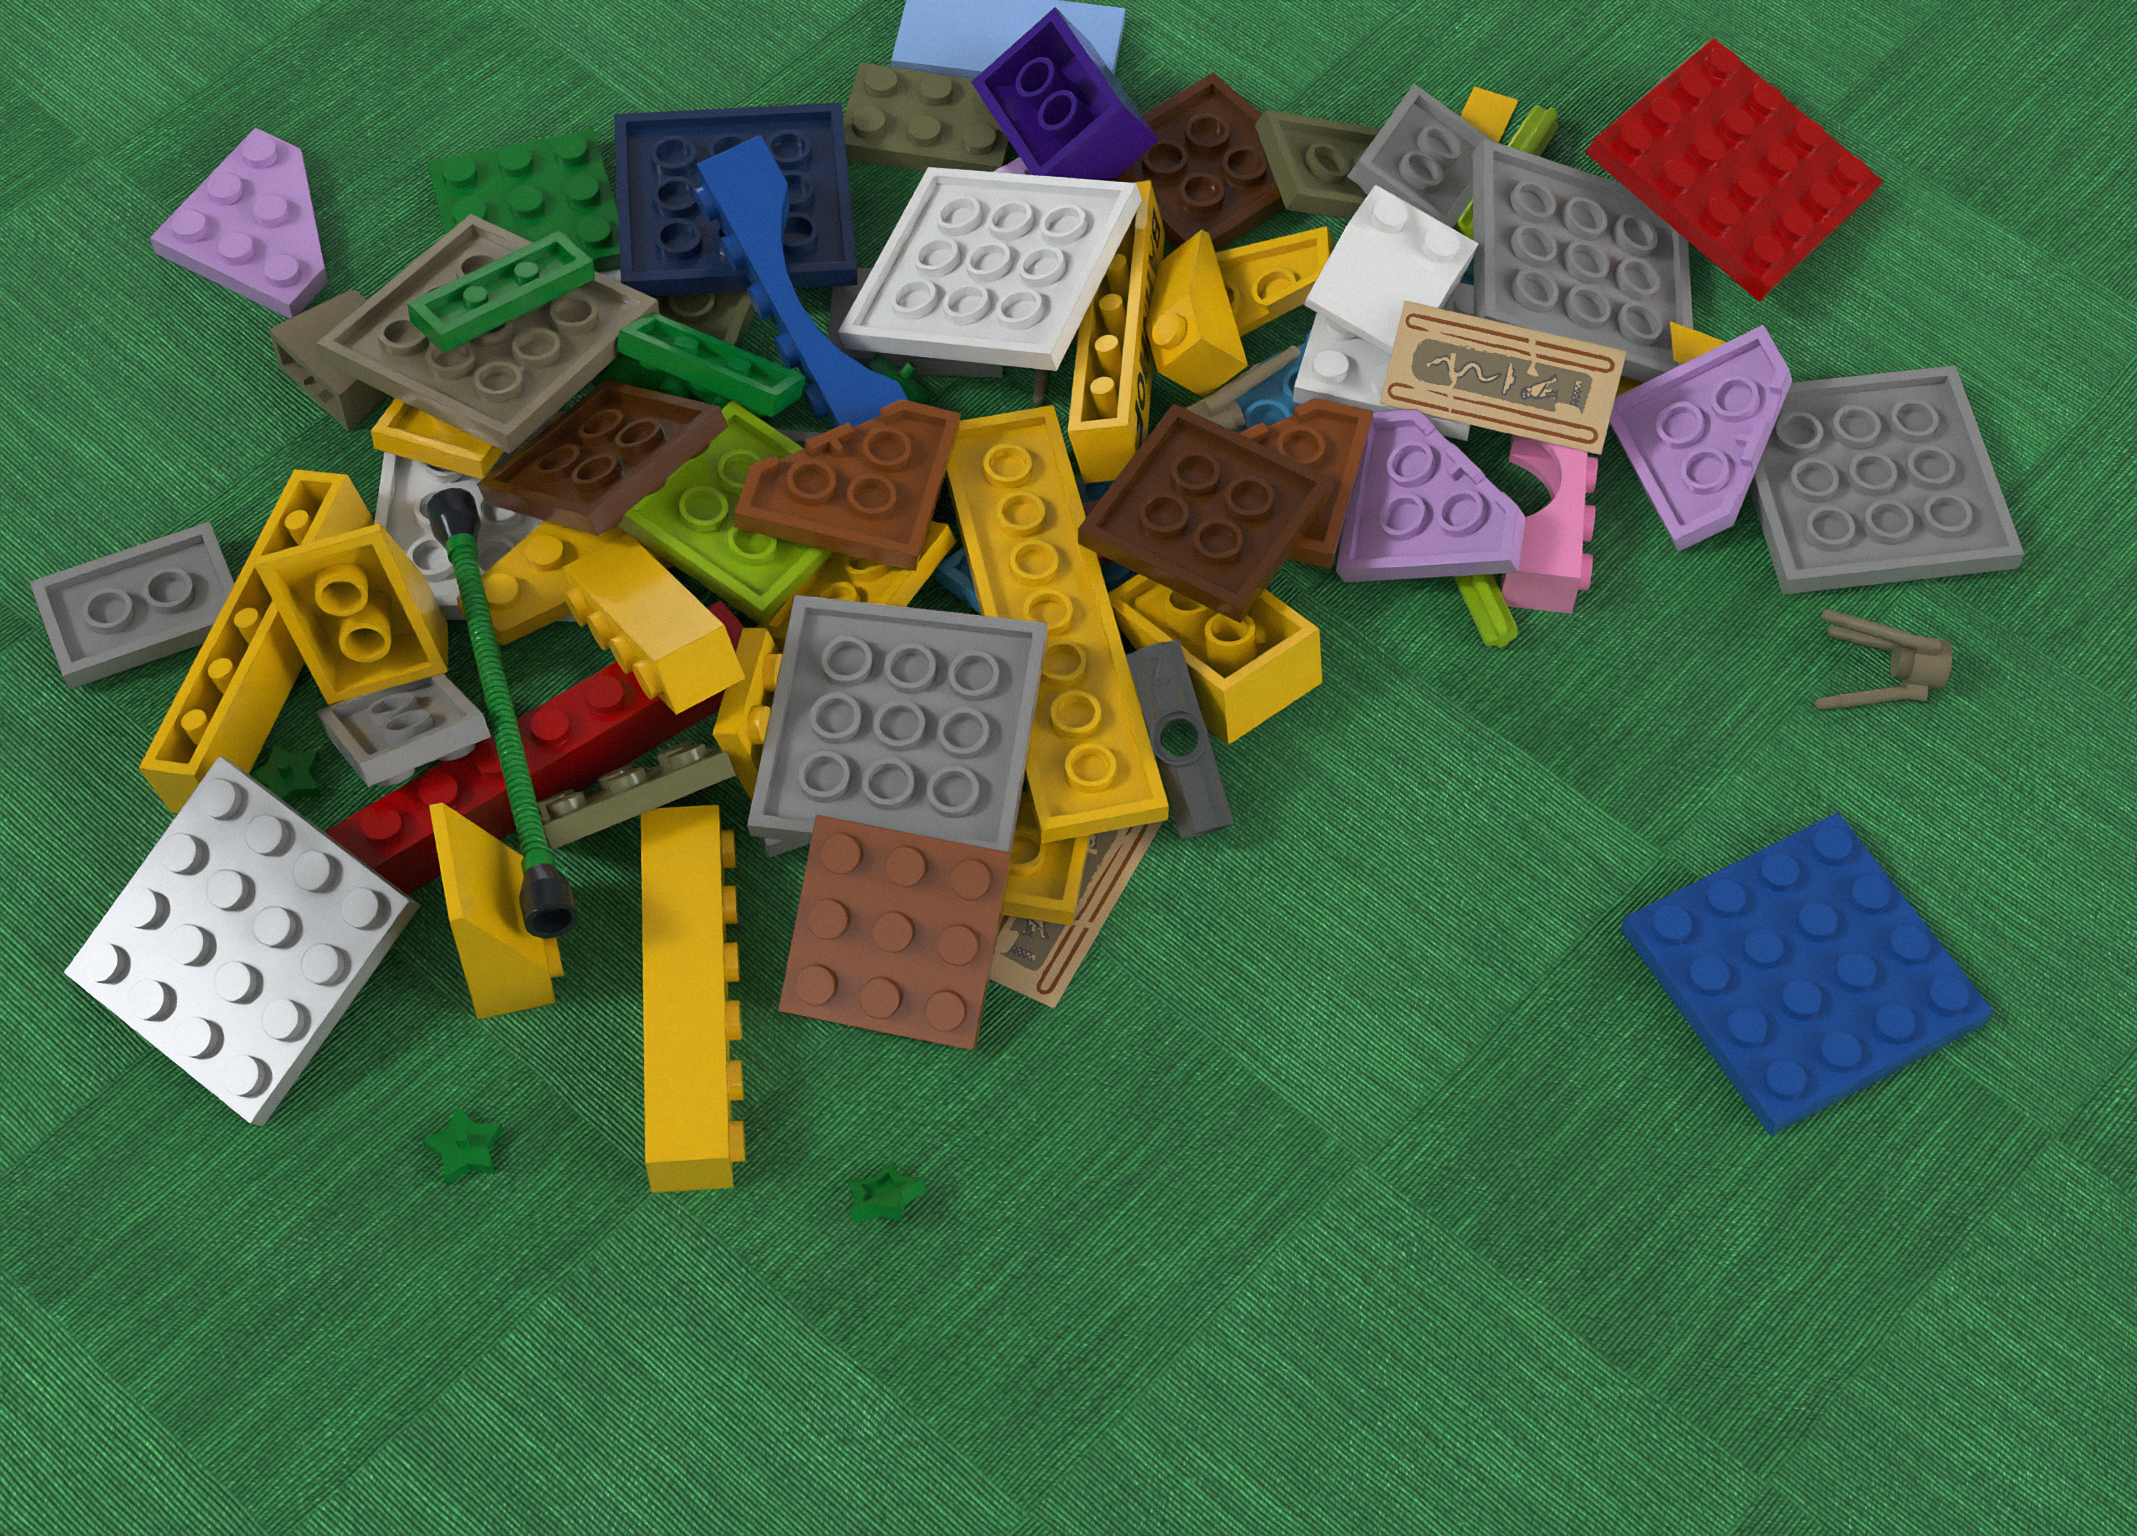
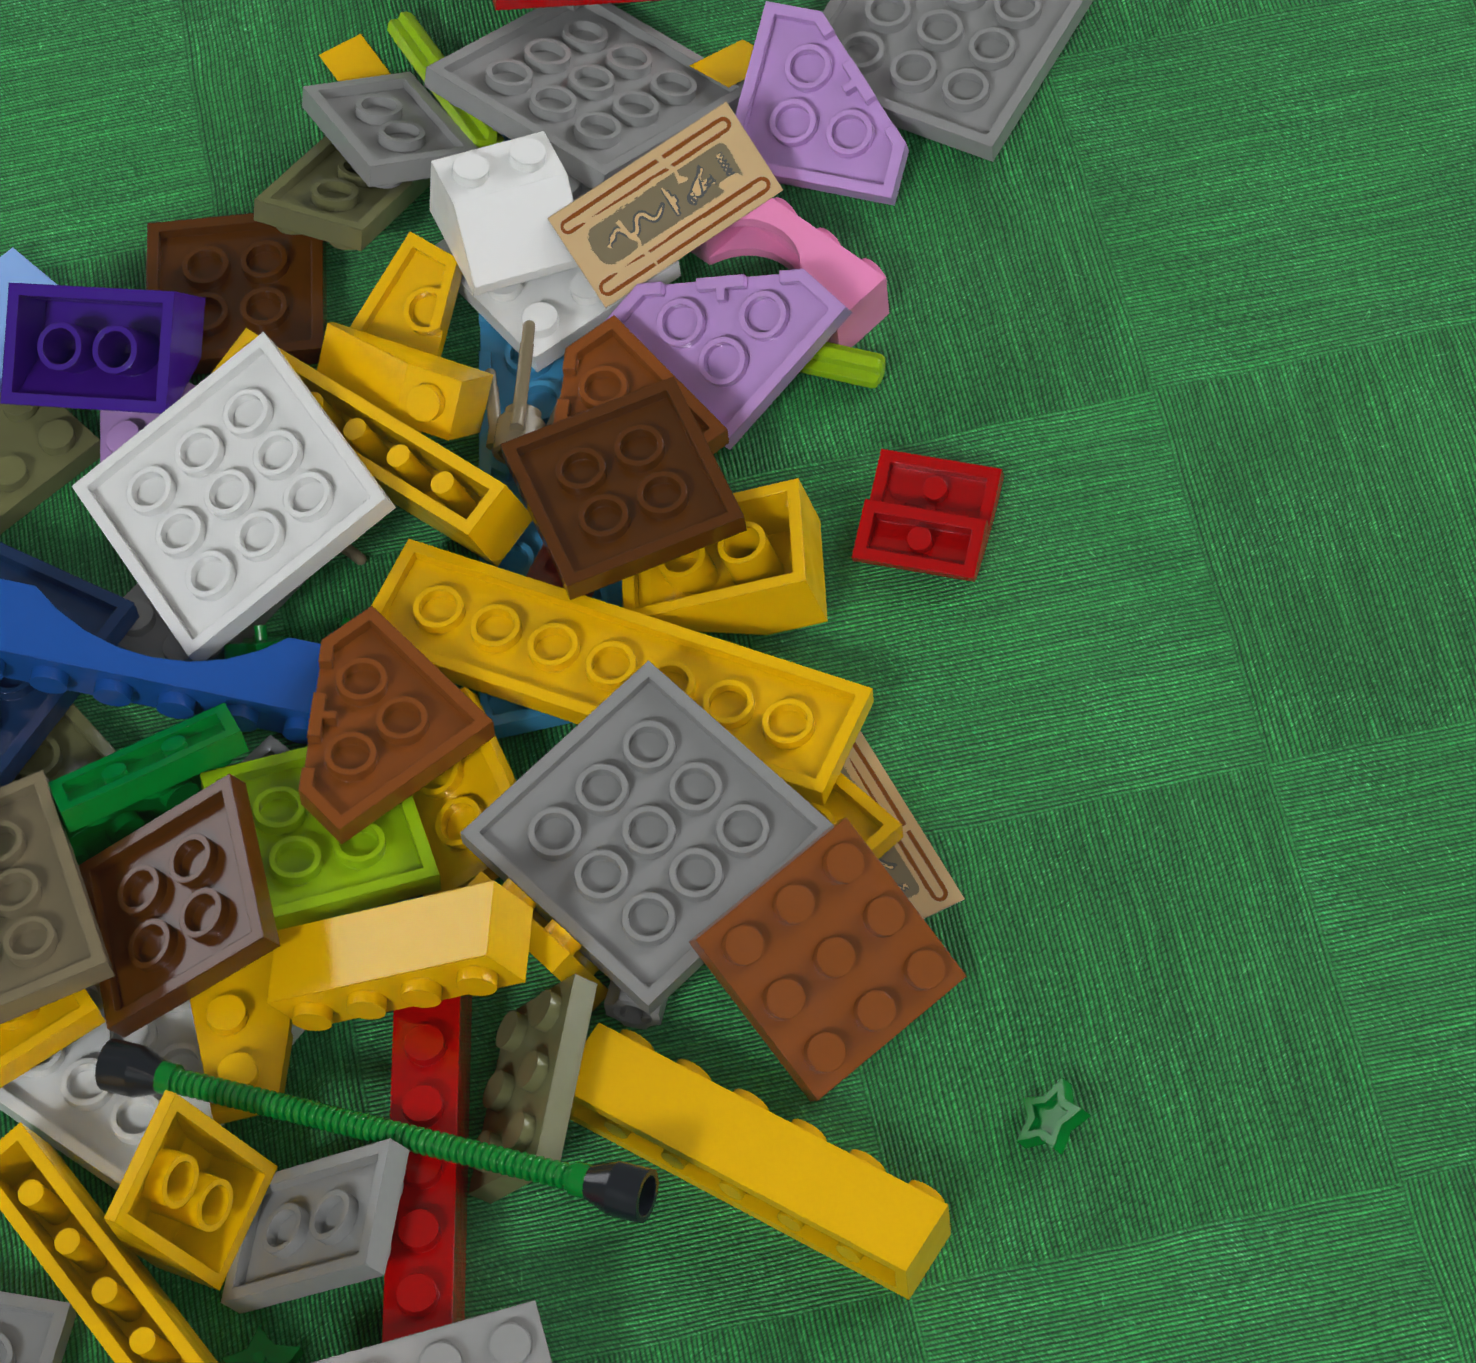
camera: 45 degrees left, 0 degrees up
yellow slope [429,803,564,1020] -> none
dark grey piece [1126,639,1235,841] -> none
blue plate [1621,812,1993,1136] -> none
dark tan plant [1815,609,1952,710] -> none
none -> red slope [852,449,1004,582]

